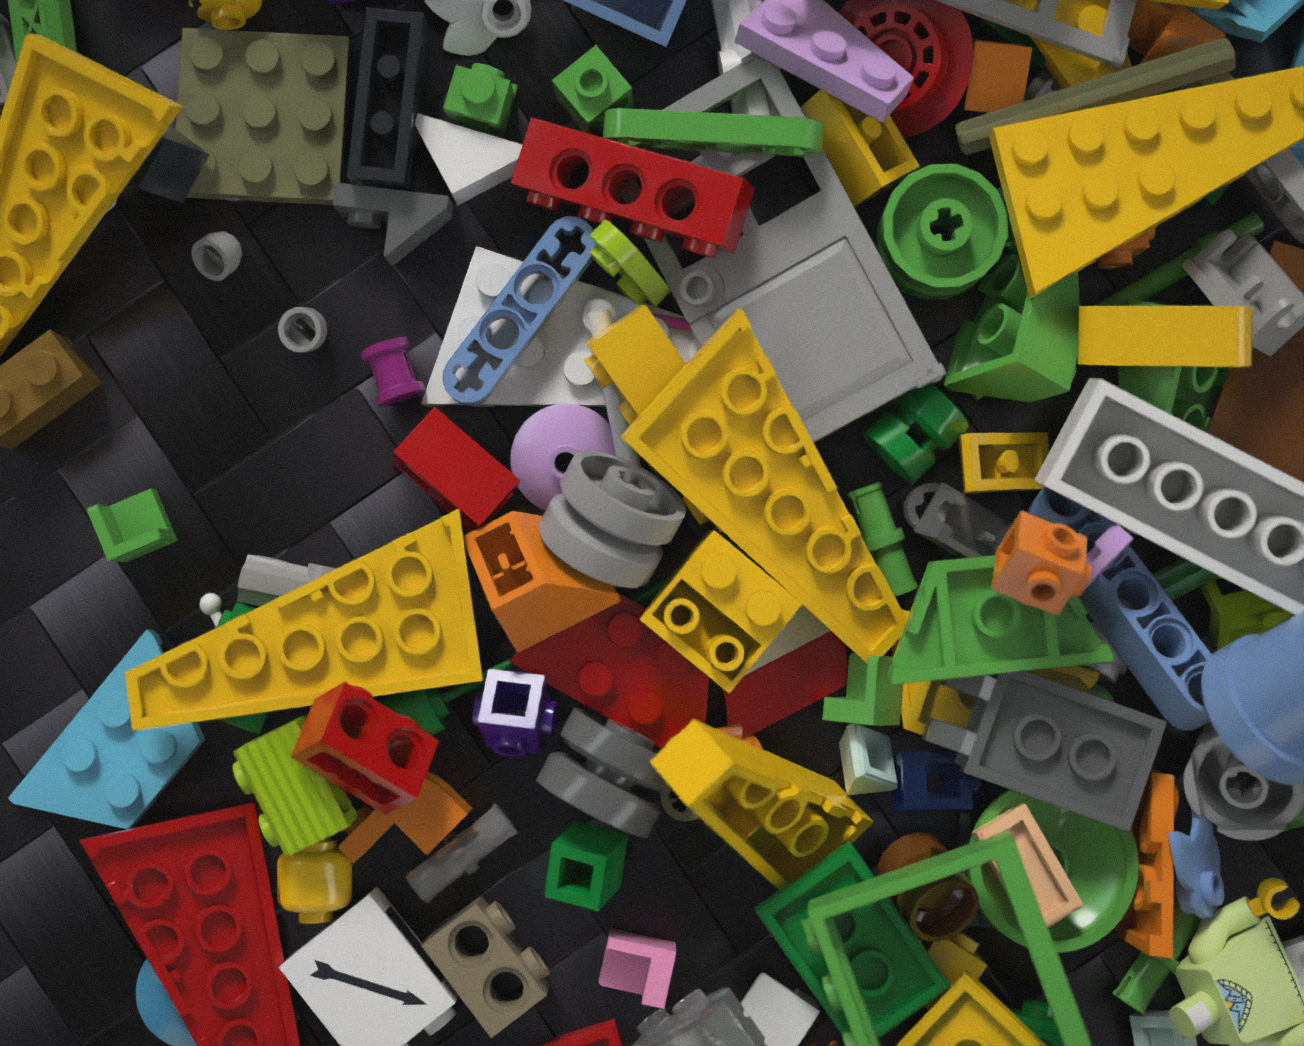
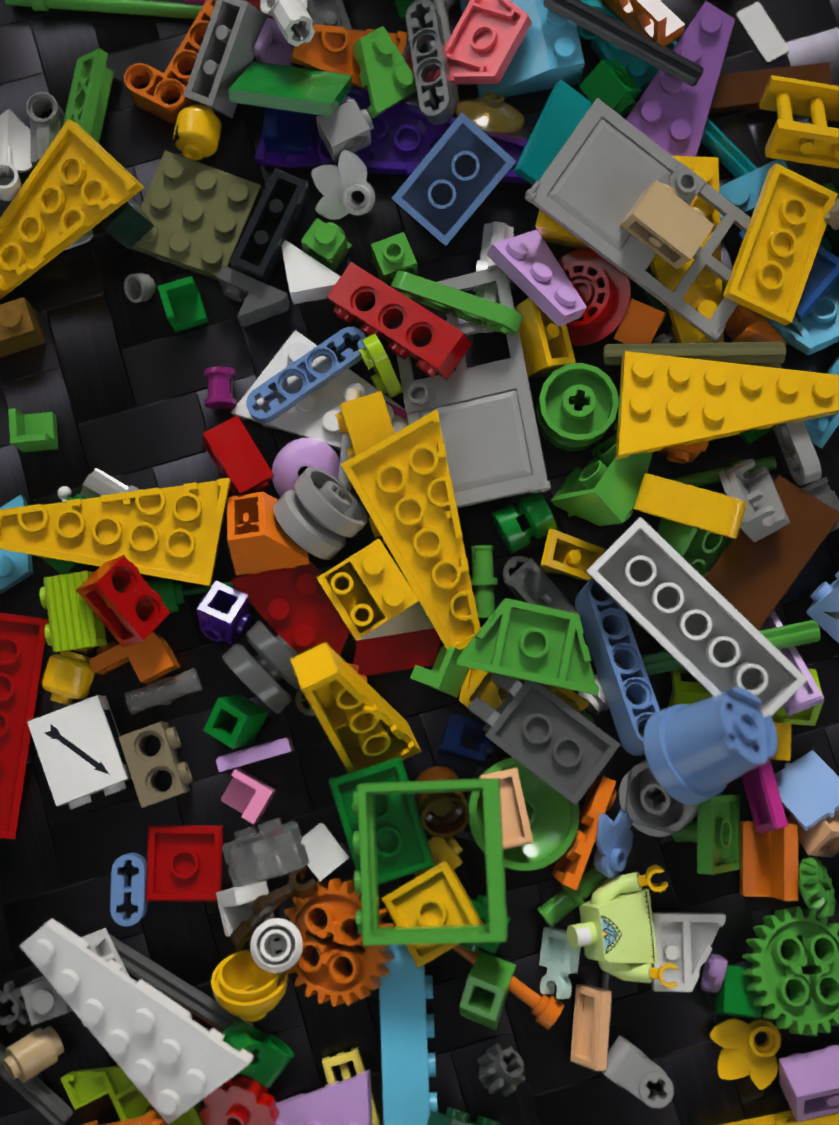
camera: 20 degrees right, 5 degrees down
light grey hinge [278,307,327,352] -> none
light aqua slope [839,723,897,796] -> none
orange brick [992,511,1092,616] -> none
lavender tile [1084,524,1133,590] -> none
none -> green panel [158,276,209,332]
none -> lavender tile [216,737,294,772]

